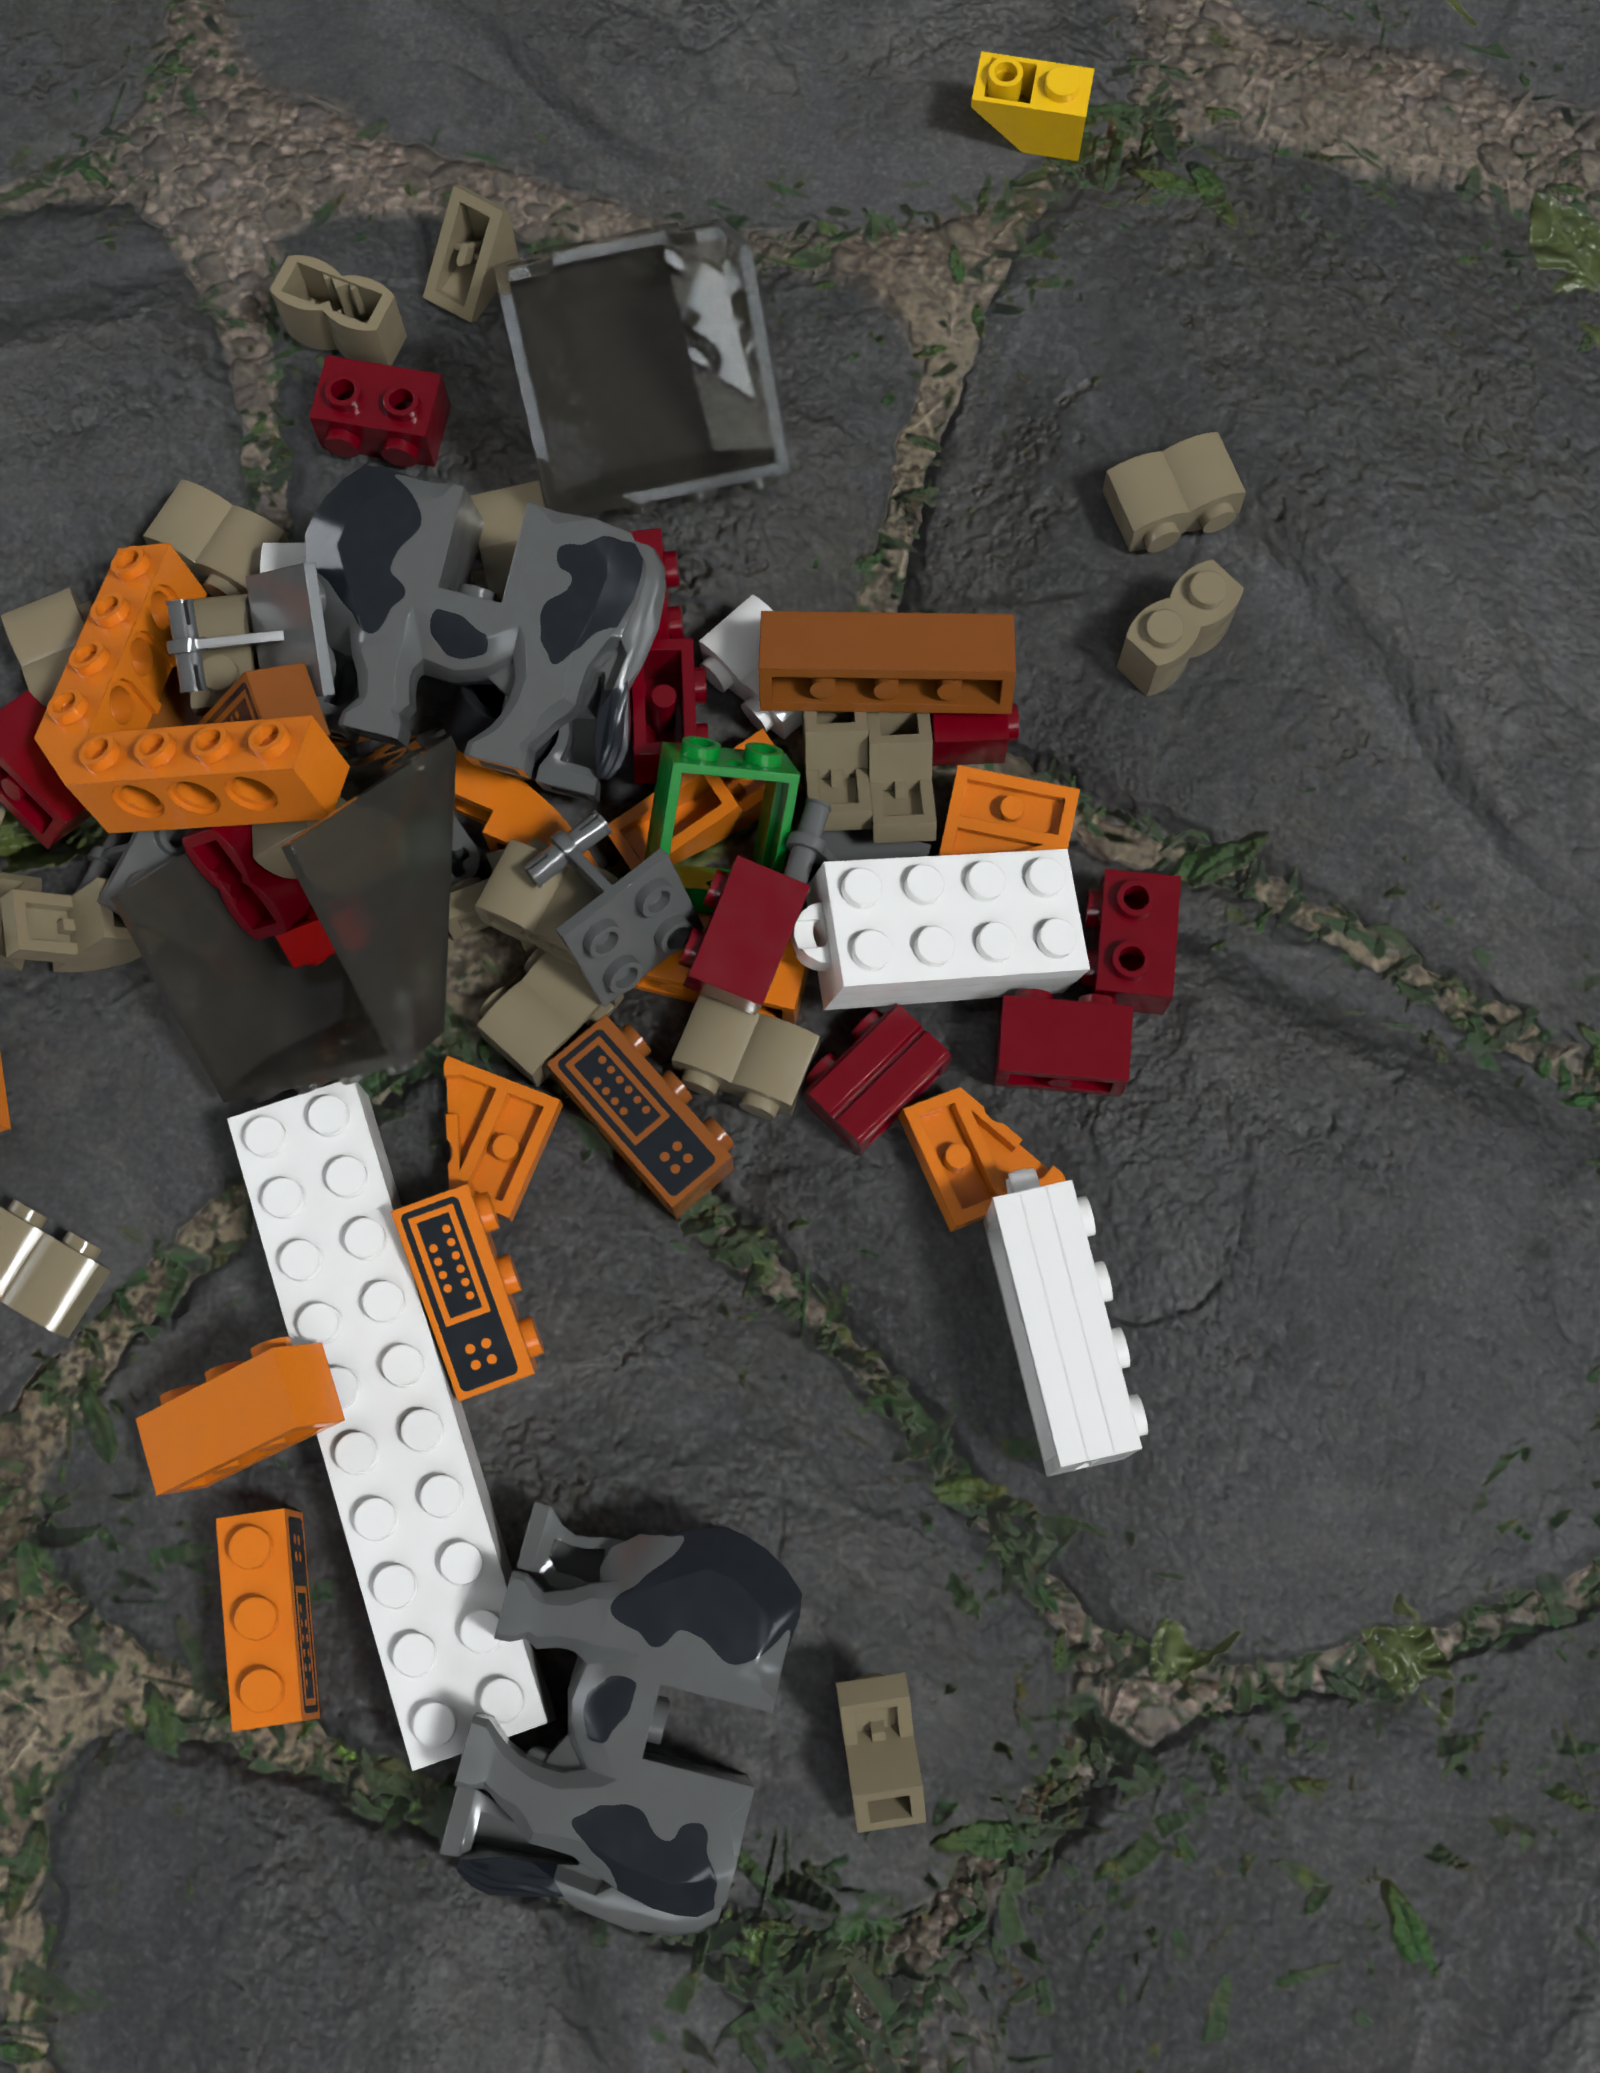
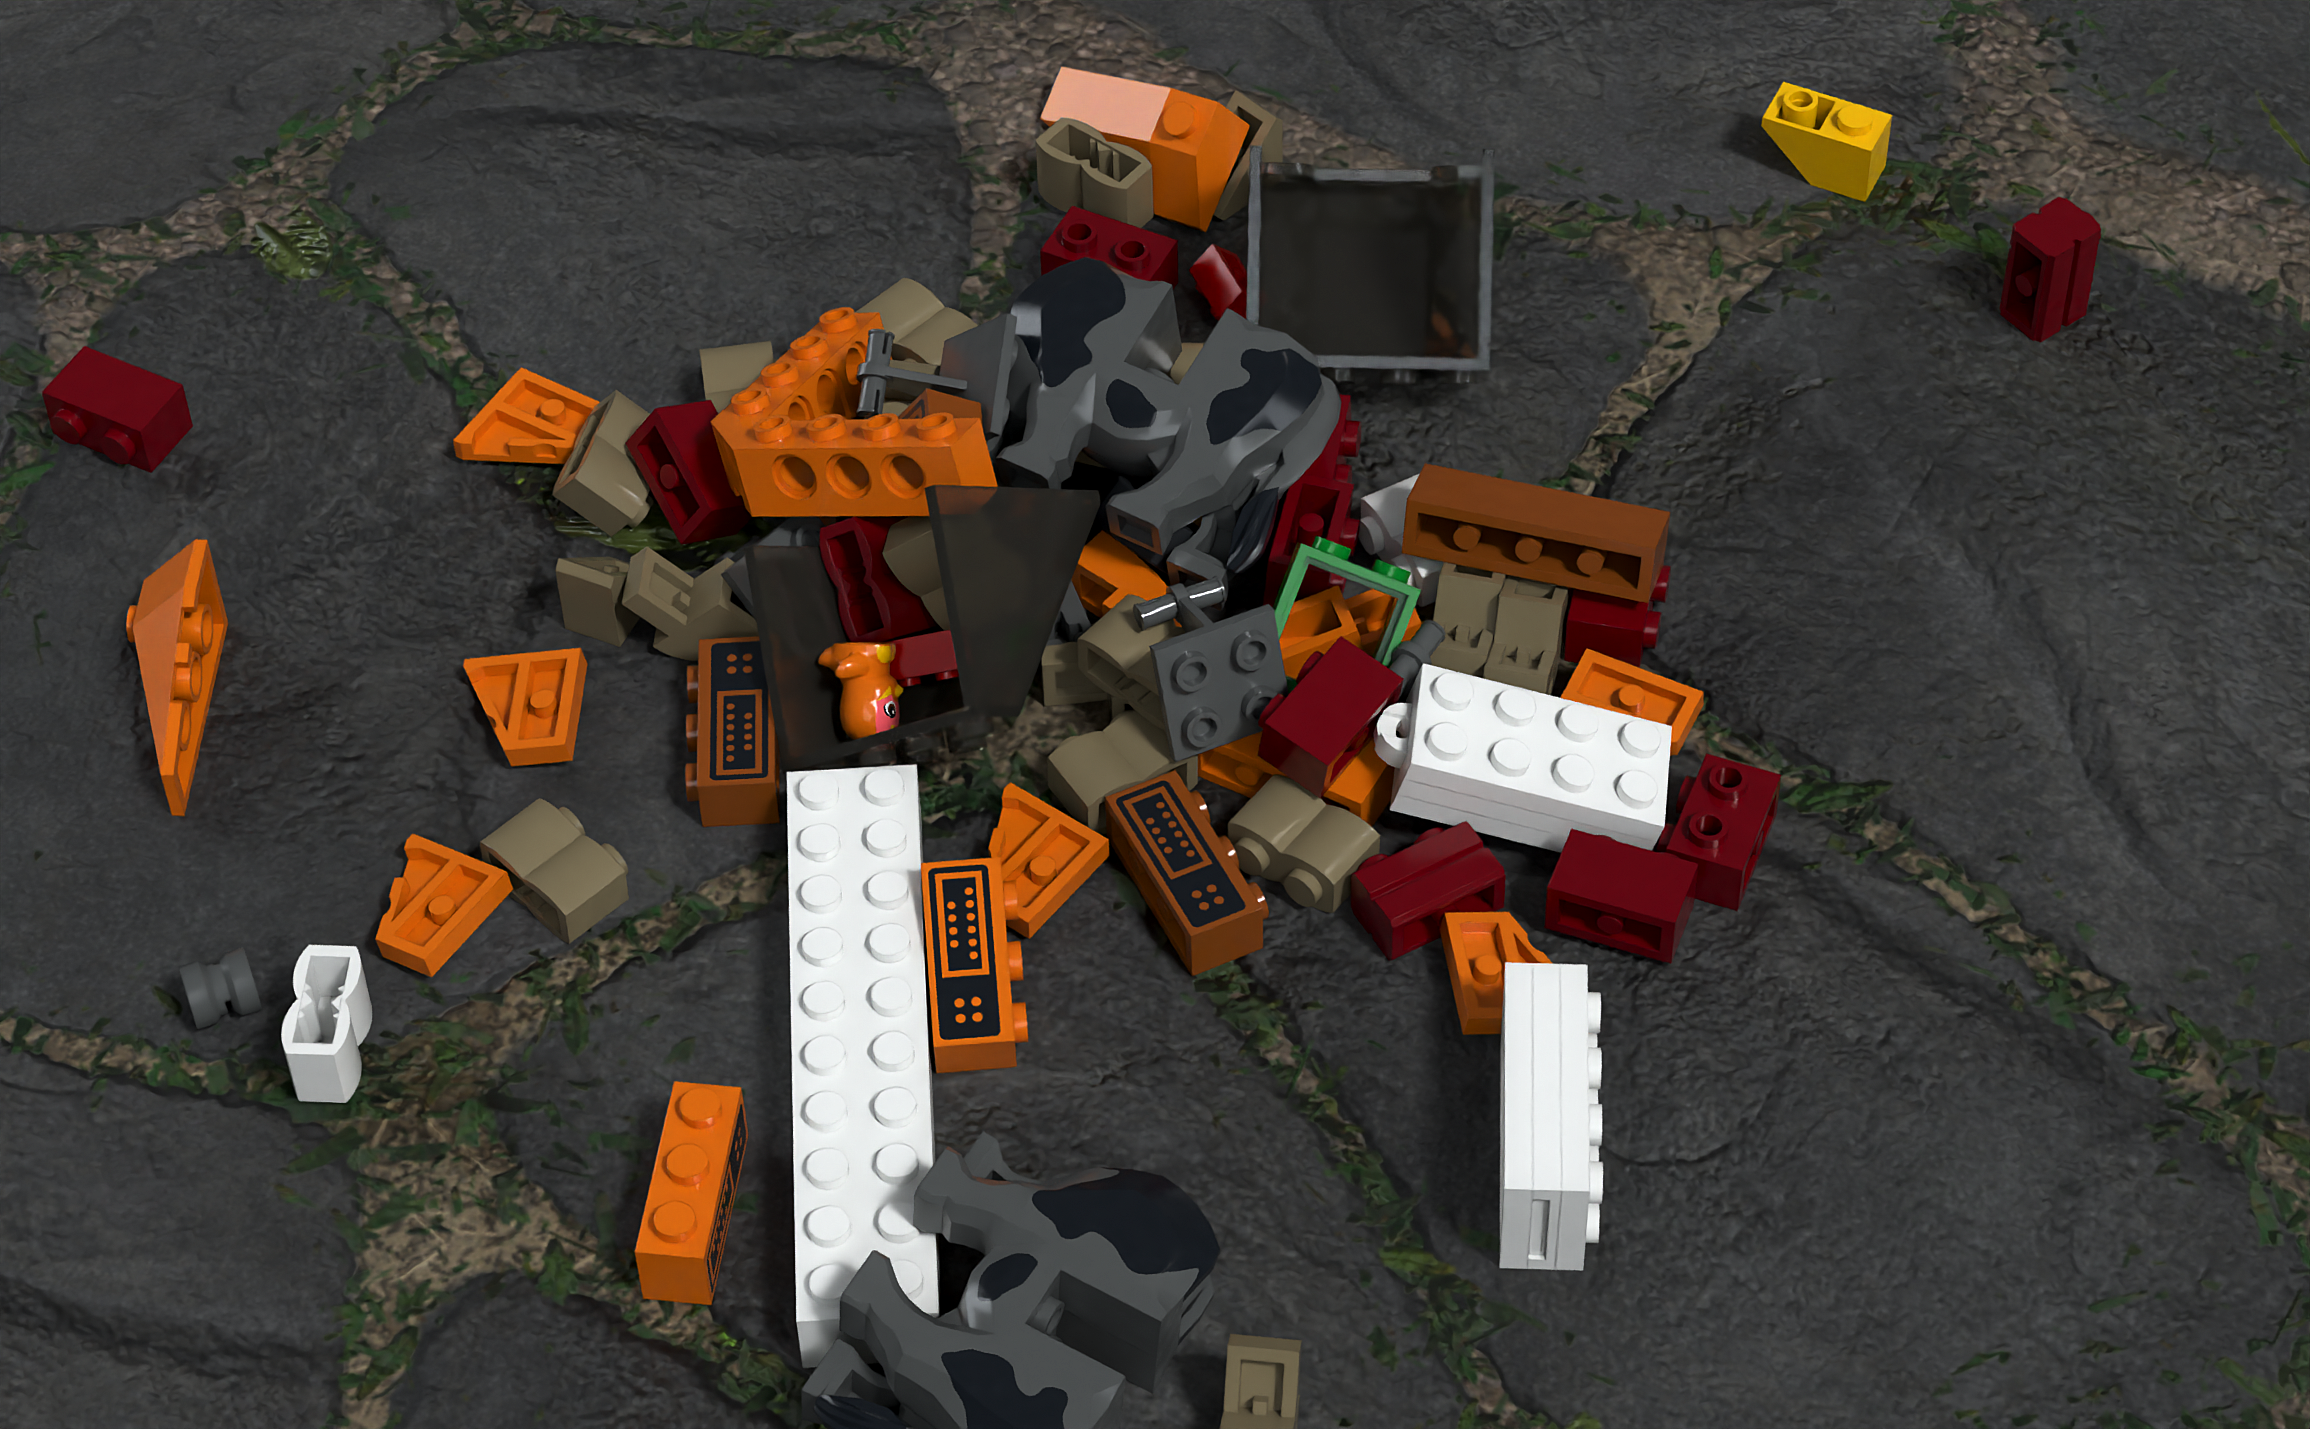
camera: 15 degrees right, 25 degrees down
orange brick [135,1337,345,1496] -> none
dark tan brick [1103,432,1246,553] -> none
dark tan brick [1117,559,1244,696] -> none
none -> dark orange brick [685,635,780,827]
none -> orange animal [818,642,903,743]
none -> orange wedge [1040,66,1250,232]
none -> red piece [1189,243,1266,321]
none -> dark red brick [1999,197,2101,342]

